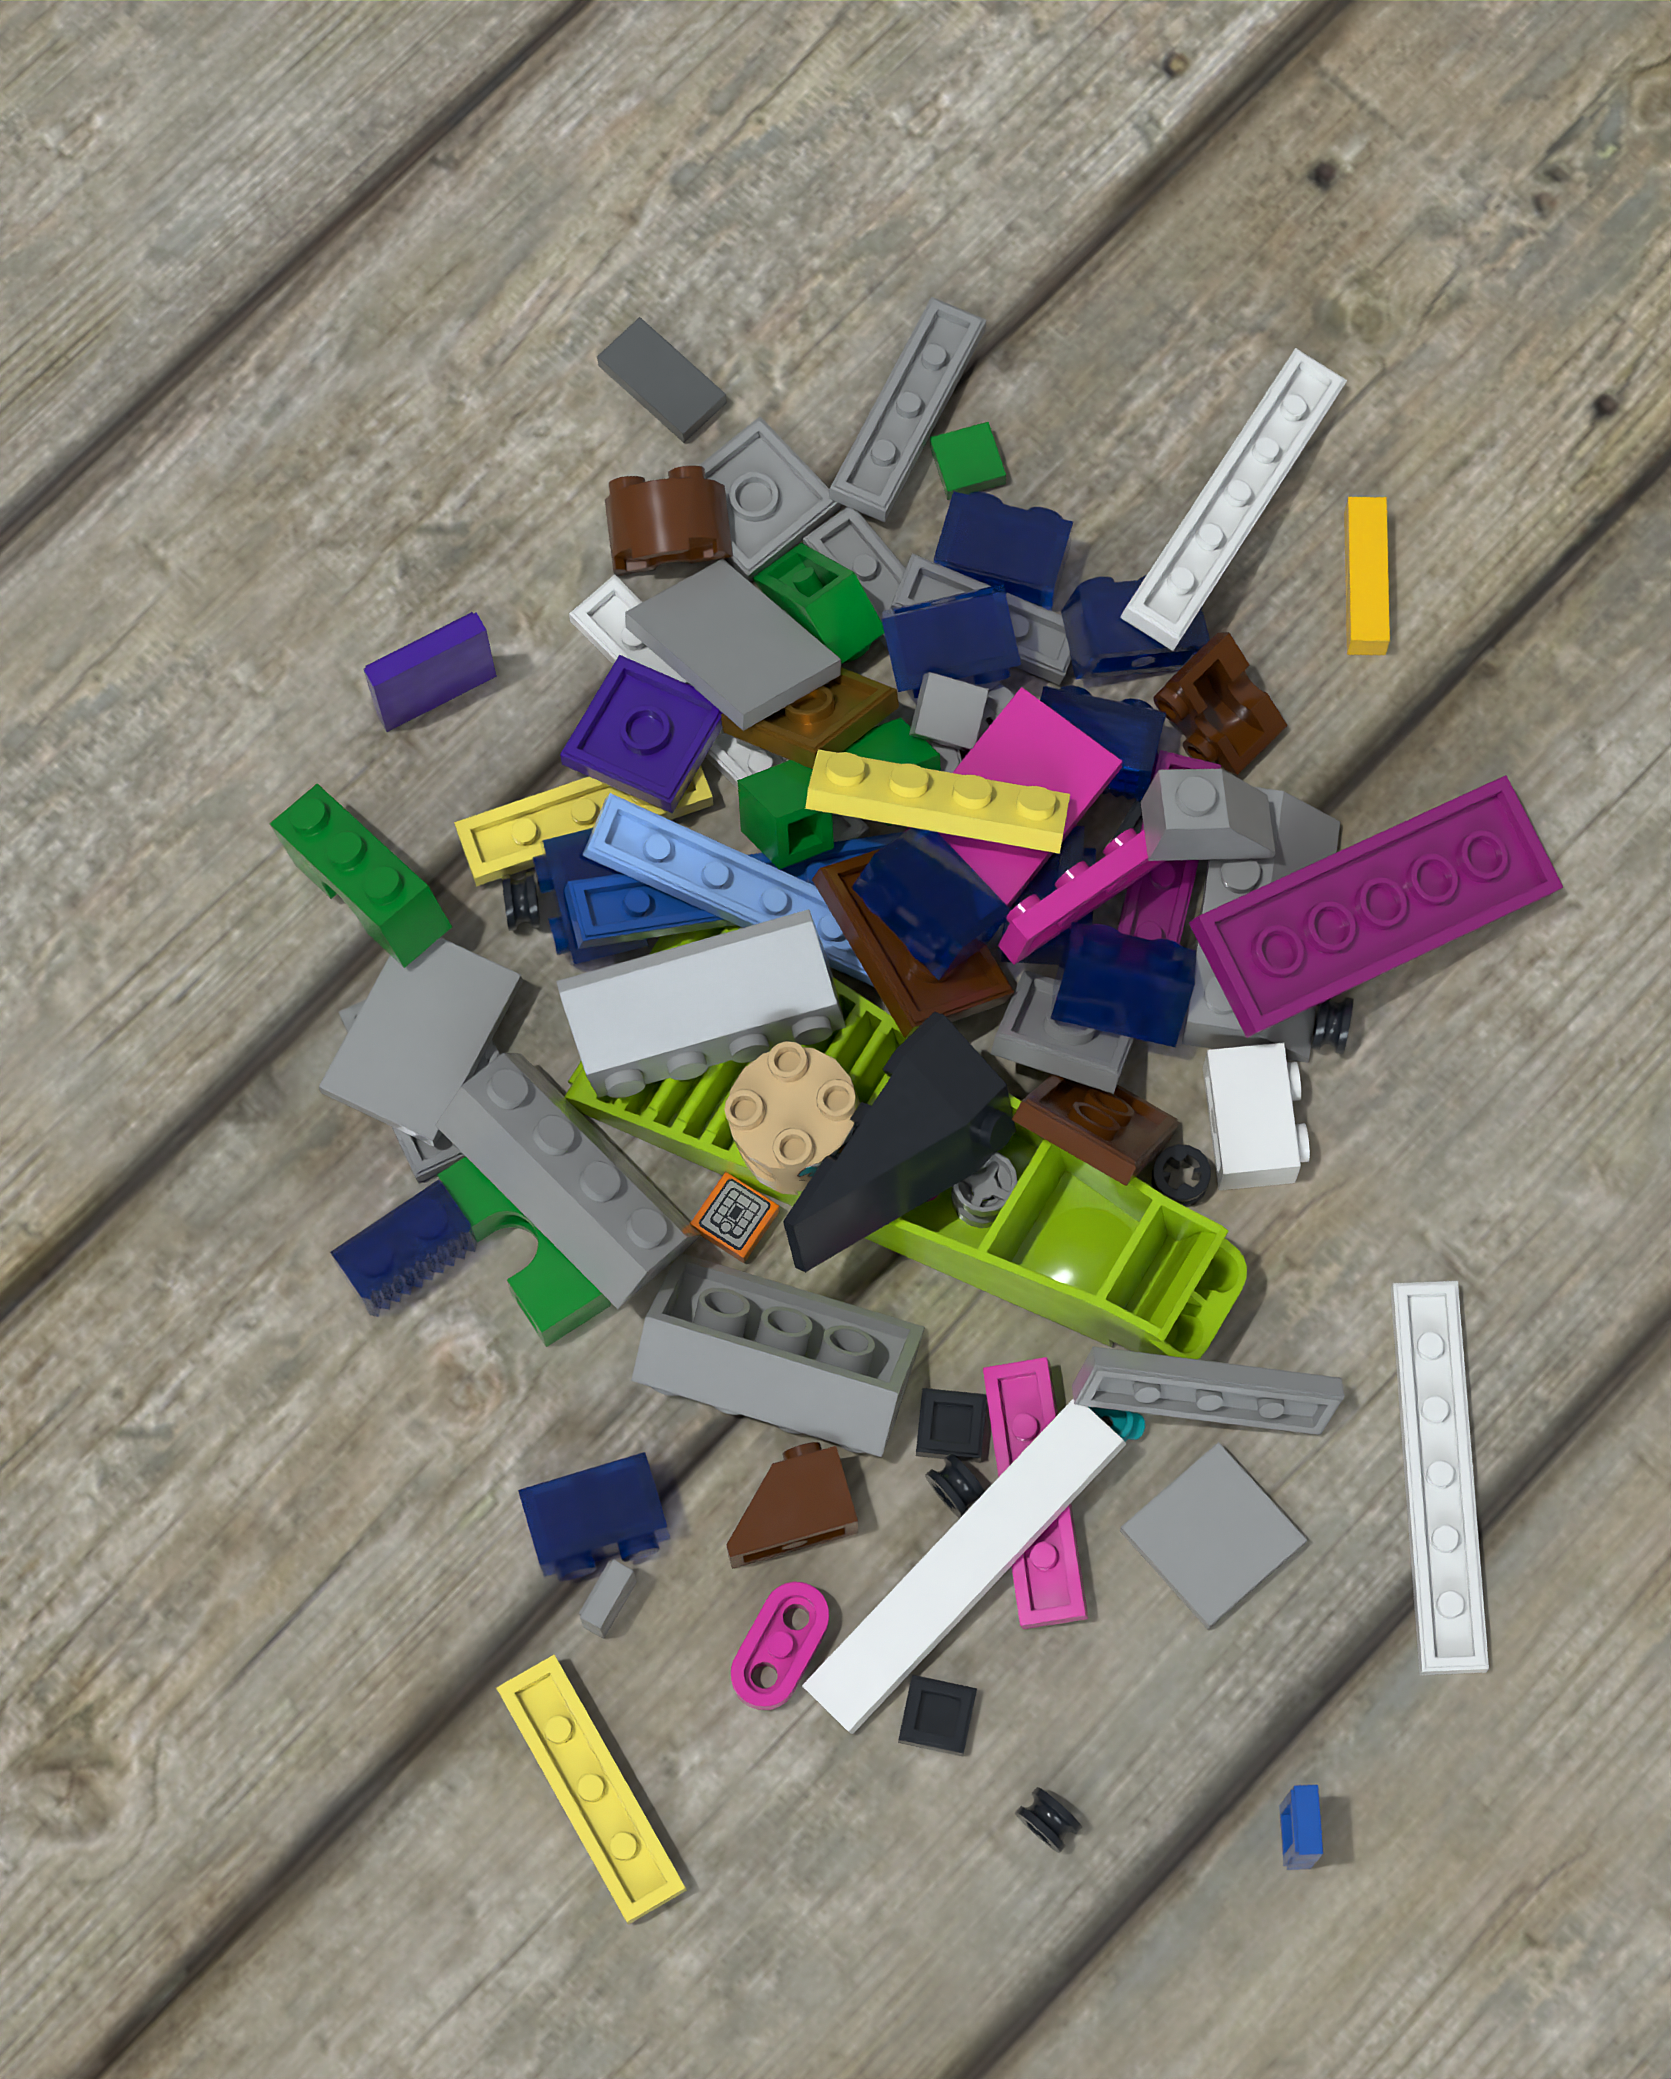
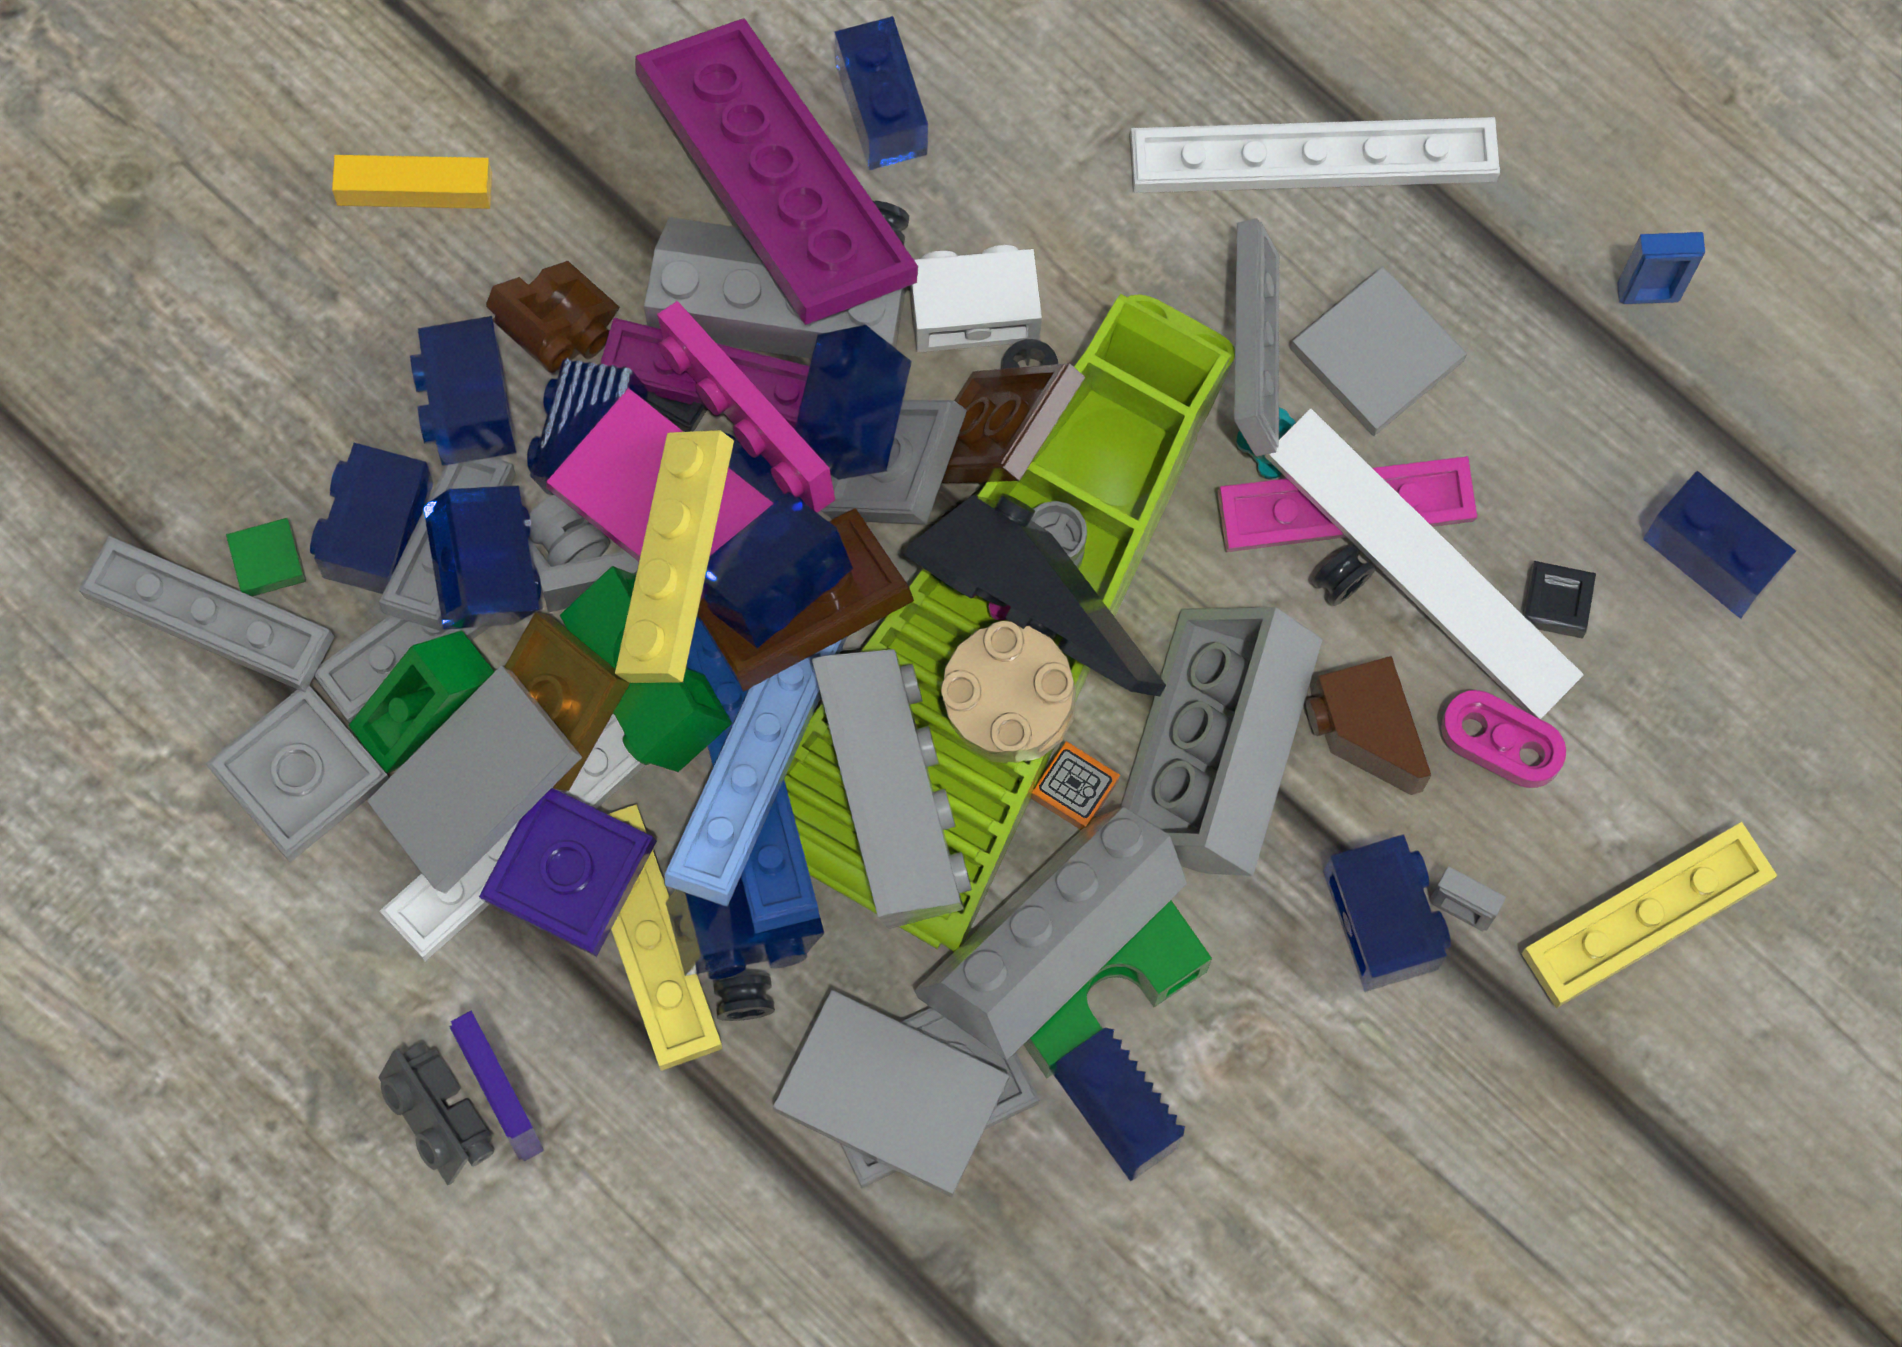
camera: 95 degrees left, 0 degrees up
green arch [269,783,452,968] -> none
dark grey tile [597,317,727,443] -> none
reddish brown cylinder [605,466,733,576] -> none
light grey tile [909,672,989,752] -> none
black tile [916,1388,987,1463] -> none
black bush [1015,1787,1082,1853] -> none
white tile [1120,348,1347,651] -> none
light grey slope [1141,769,1276,861] -> none
none -> dark grey hinge [378,1043,494,1186]
none -> clear blue brick [834,16,928,170]
none -> clear blue brick [1643,471,1796,619]

